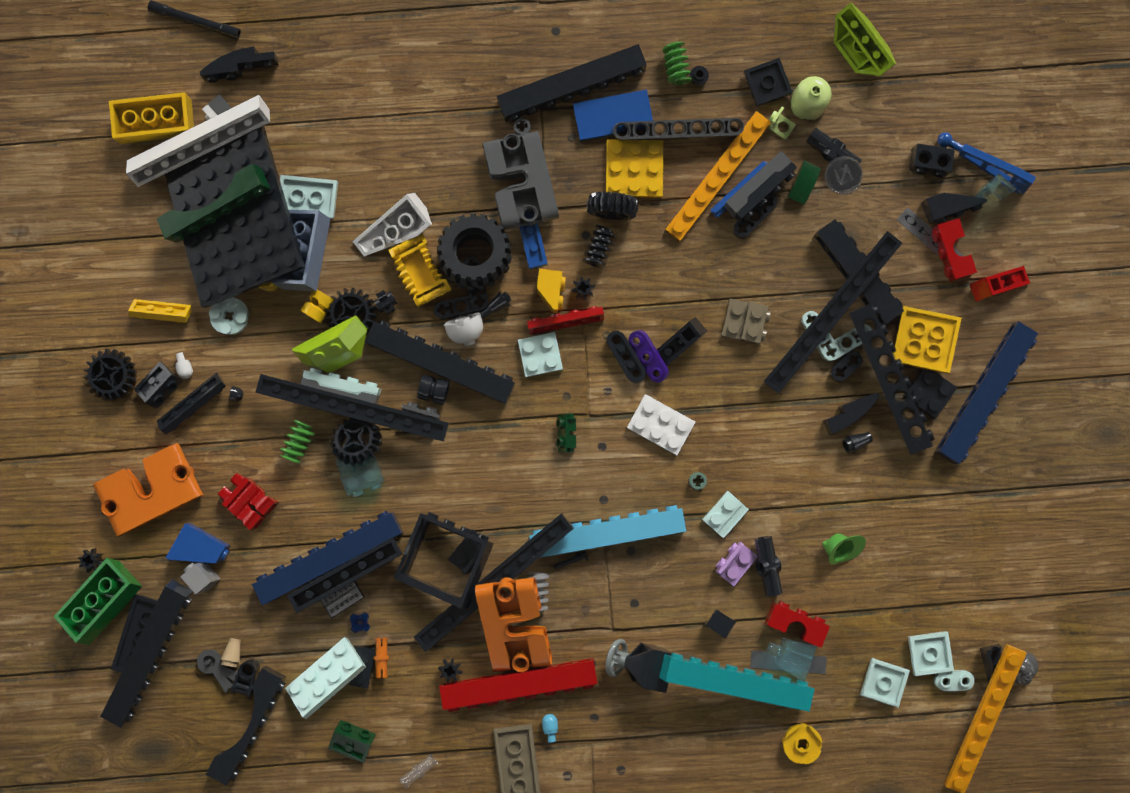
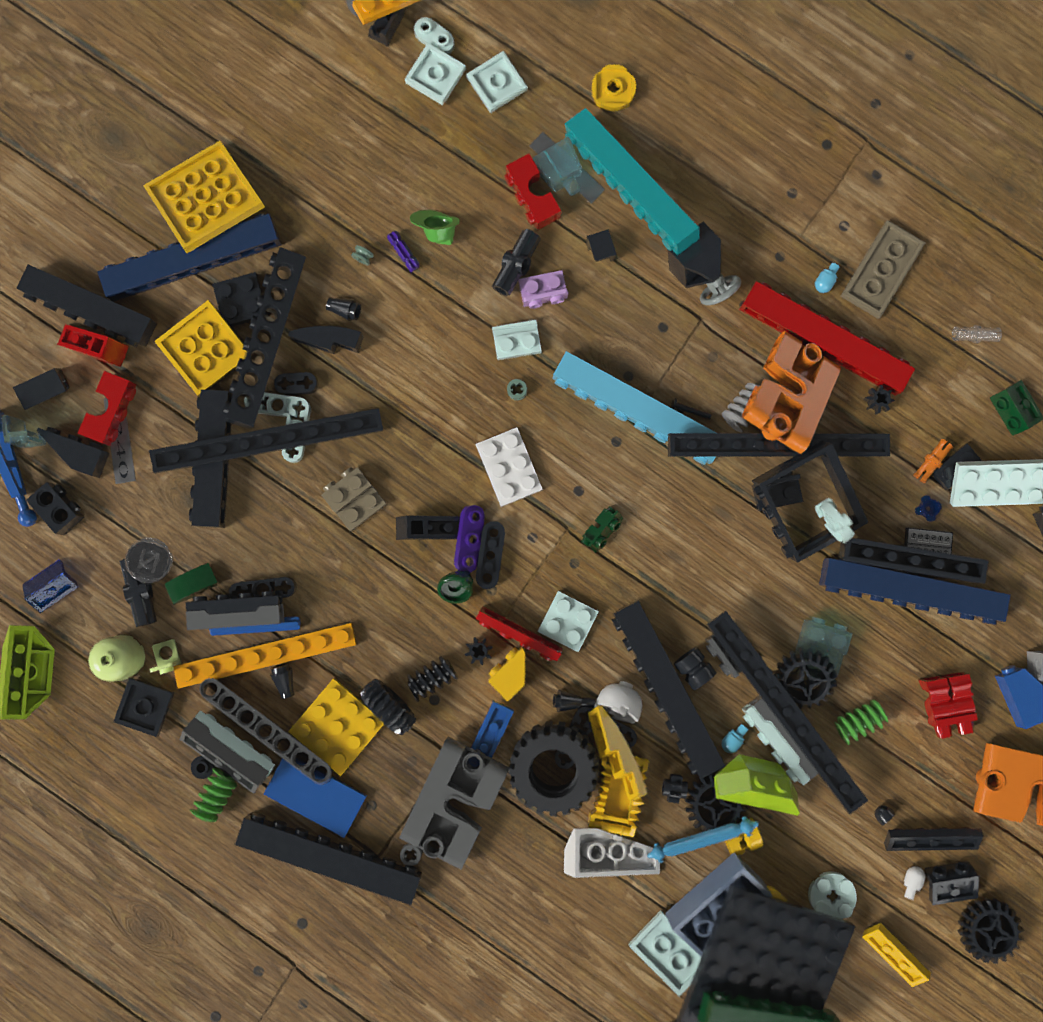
camera: 140 degrees left, 0 degrees up
none -> black hinge [13,368,70,410]
none -> black brick [16,264,157,348]
none -> clear blue panel [22,559,78,613]
none -> yellow plate [143,141,265,253]
none -> dark grey piece [180,710,275,794]
none -> black cone [270,663,295,699]
none -> sand green bush [351,245,374,265]
none -> dark purple axle [387,230,420,272]
none -> dark green hat [437,570,473,604]
none -> yellow slope [588,706,648,801]
none -> dark azure wheel [647,817,759,863]
none -> medium azure cylinder [721,724,749,754]
none -> light aqua plate [815,498,855,543]

